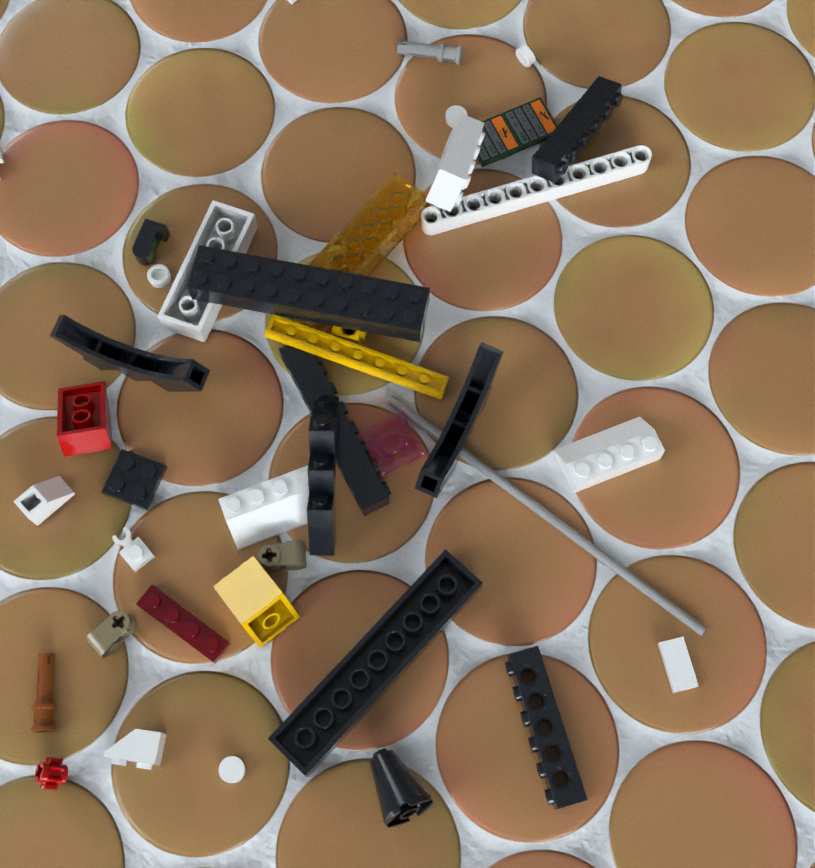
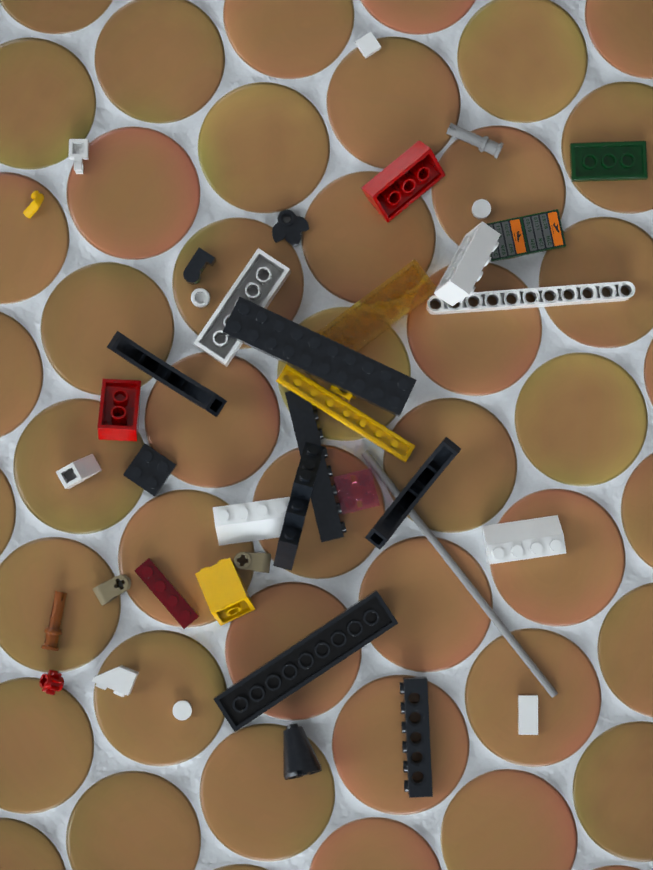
camera: 10 degrees right, 15 degrees up
white plate [112,527,155,572] -> none
white tile [516,44,536,67] -> none
black brick [532,76,623,183] -> none
none -> black plate [272,210,309,246]
none -> red slope [361,140,446,223]
none -> dark green tile [570,141,648,182]

